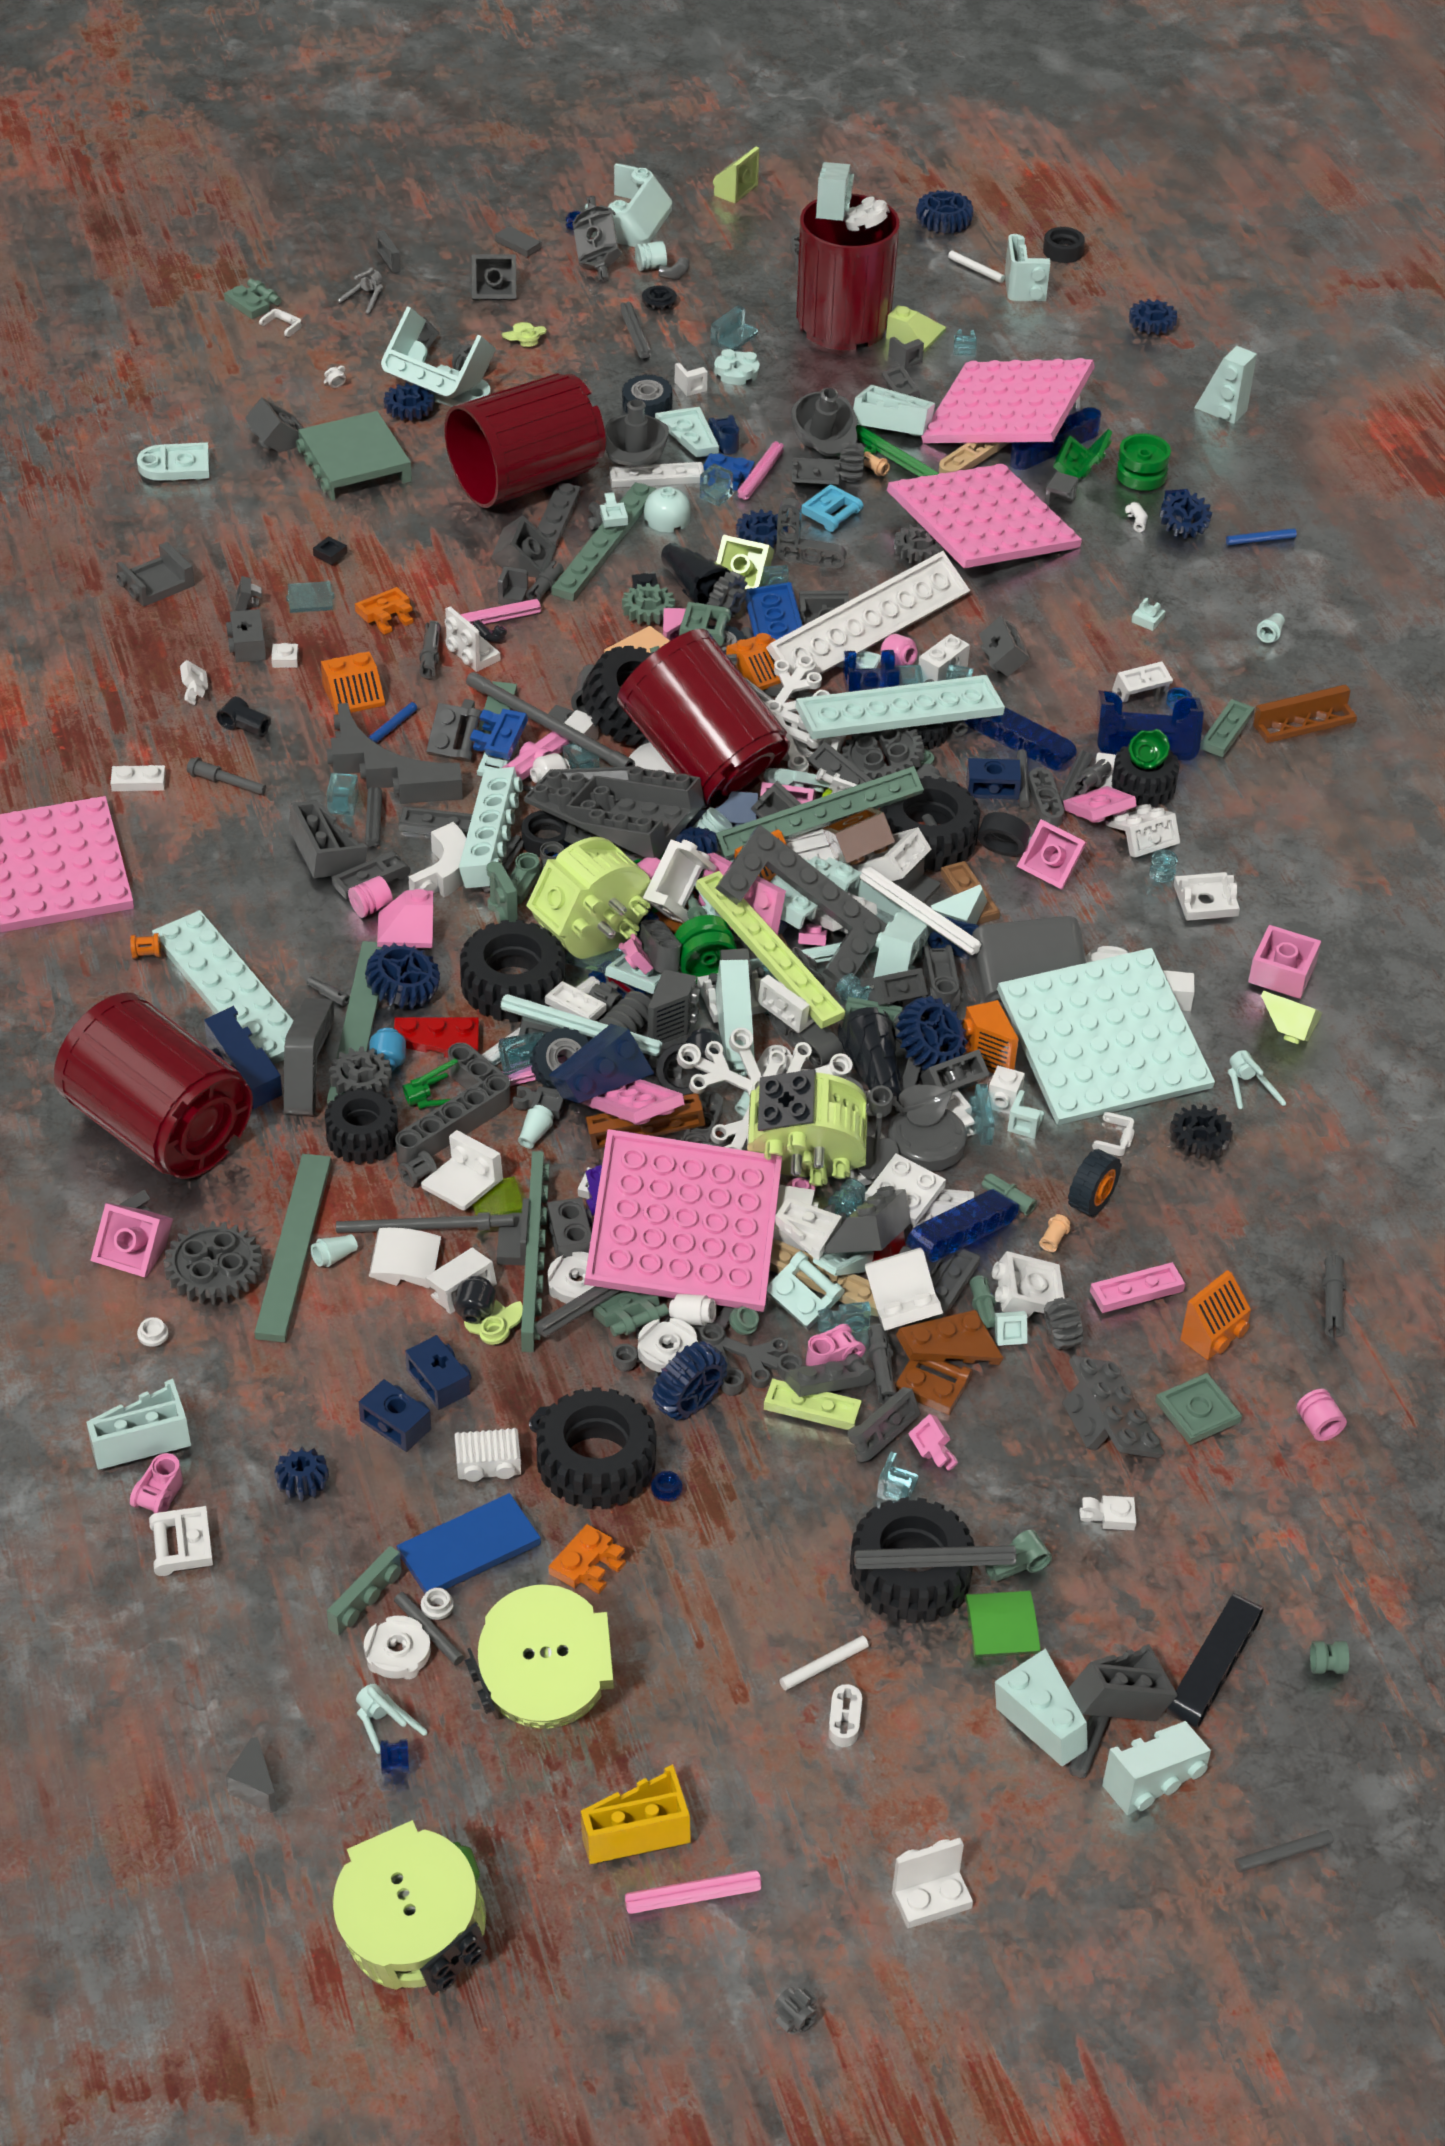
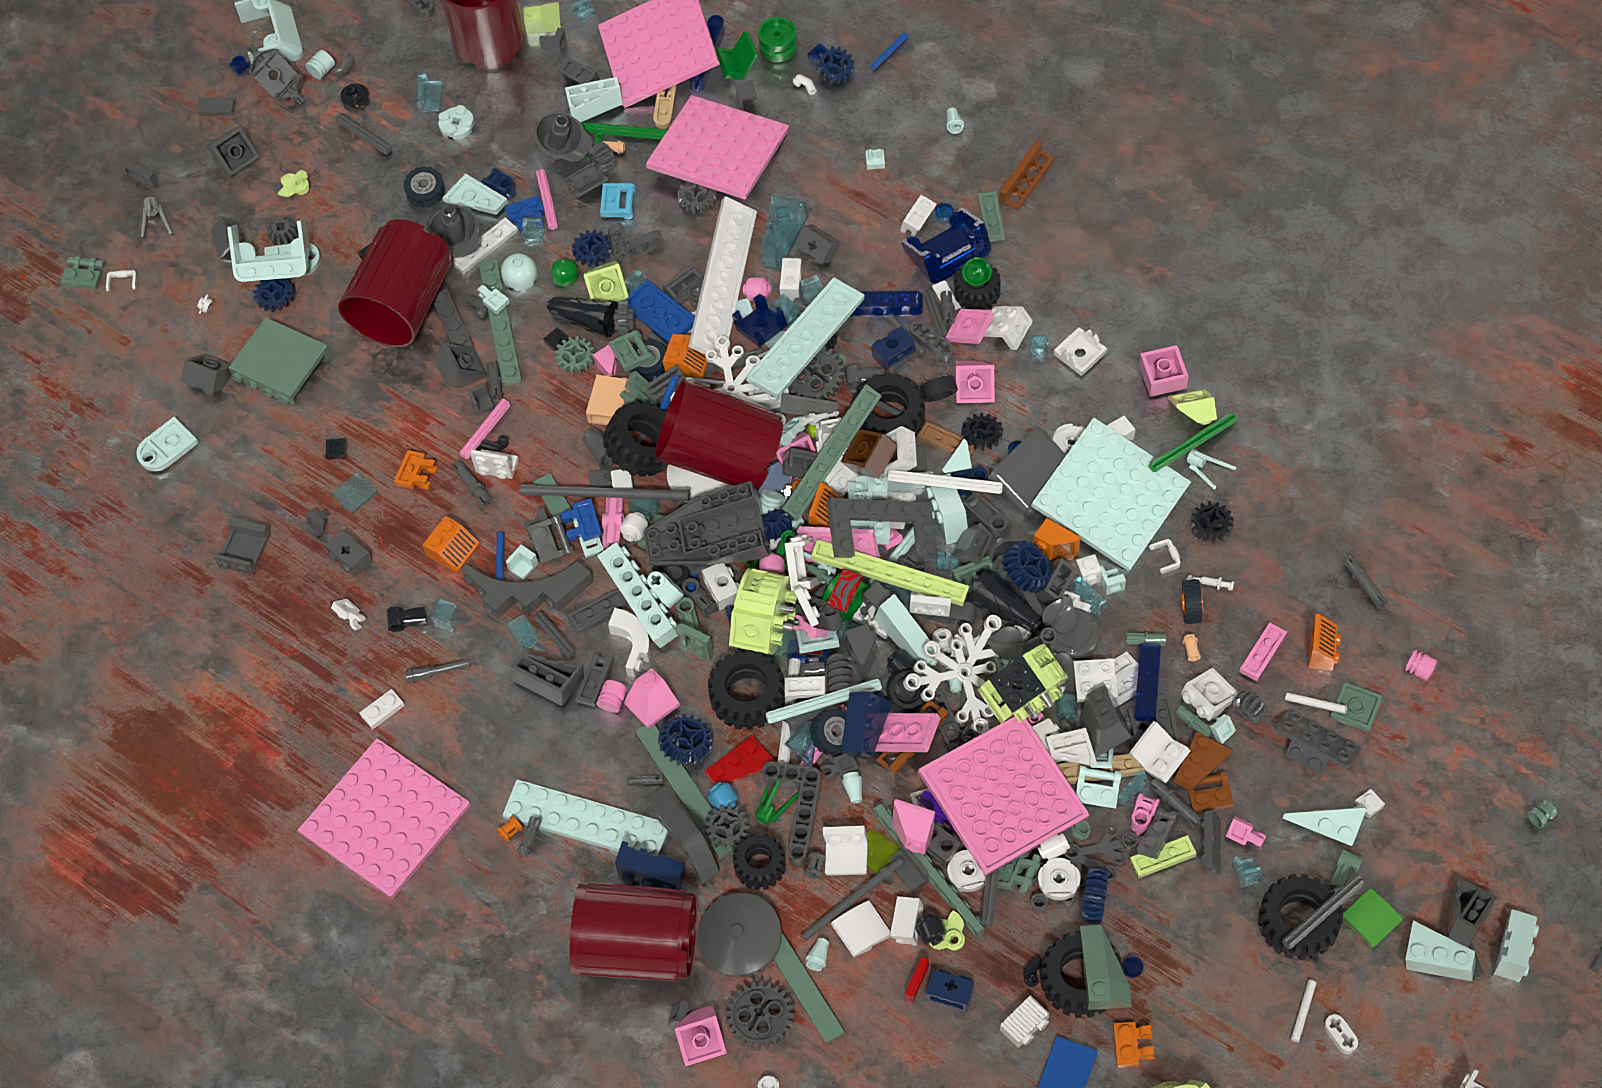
camera: 30 degrees left, 15 degrees up
white plate [272,643,298,668] -> none
dark blue brick [359,1379,431,1452] -> none
white panel [675,363,708,396] -> none
black beam [1166,1593,1264,1729] -> none
none -> clear light blue panel [431,599,458,632]
none -> light aqua panel [506,545,538,580]
none -> dark grey axle [517,816,542,856]
none -> green hair [551,258,579,287]
none -> light aqua piece [647,571,684,608]
none -> dark grey dish [698,893,782,977]
none -> clear light blue wedge [760,195,809,272]
none -> white plate [793,584,820,627]
none -> red tile [827,569,863,613]
none -> bright pink slope [892,799,935,854]
none -> red tile [904,957,929,1004]
none -> black gear [961,413,1003,451]
none -> sand green wedge [1080,925,1132,1010]
none -> green axle [1149,412,1237,472]
none -> white piece [1186,575,1235,591]
none -> light aqua wing [1283,807,1367,846]
none -> white bar [1285,692,1347,714]

